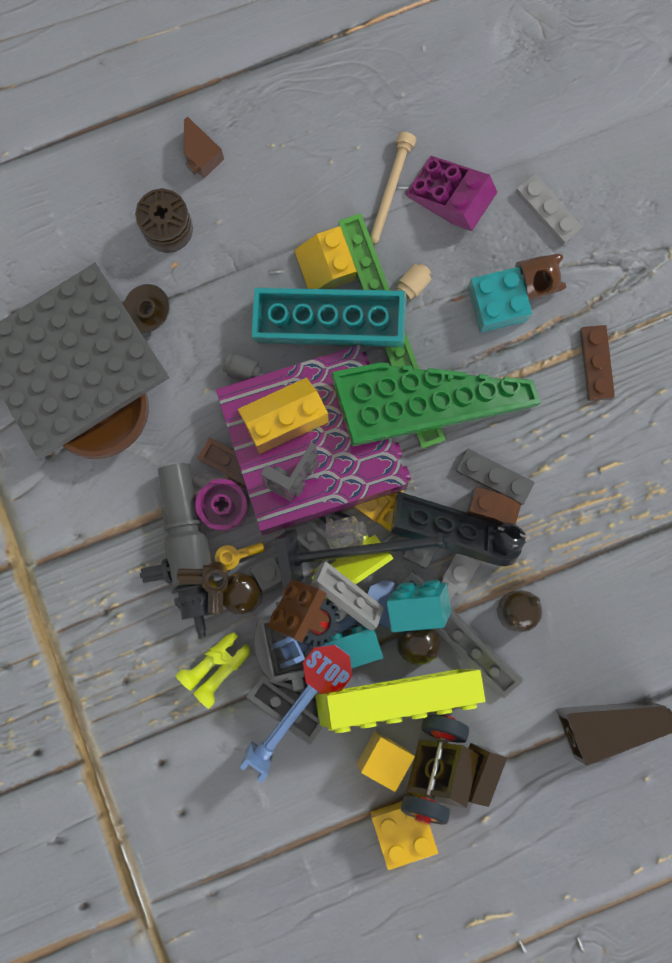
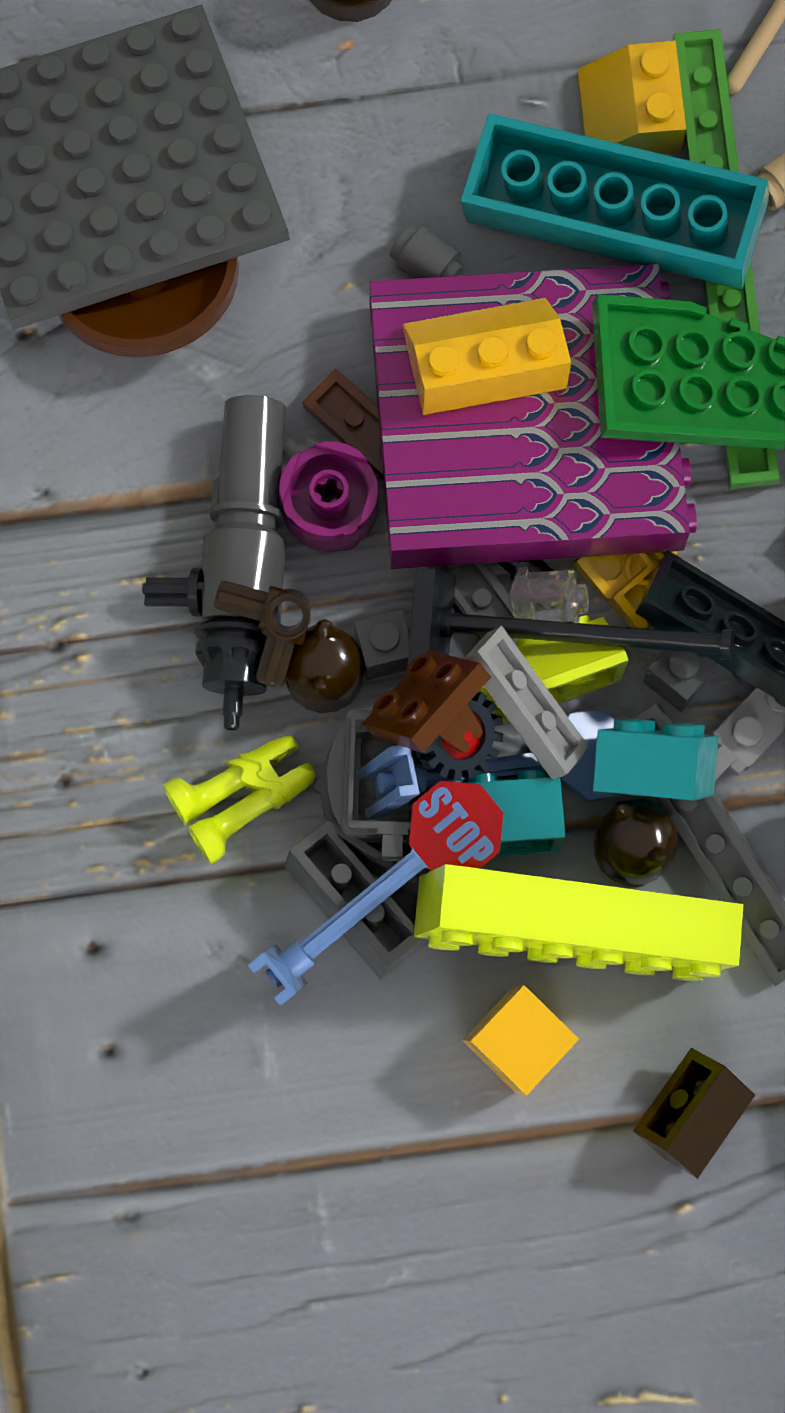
camera: 15 degrees right, 5 degrees down
dark brown dish [123,284,170,333] -> none
yellow plate [215,542,265,570] -> none
dark grey bracket [261,442,319,501] -> none
yellow brick [371,797,439,870] -> none
brick [401,715,479,825] -> none

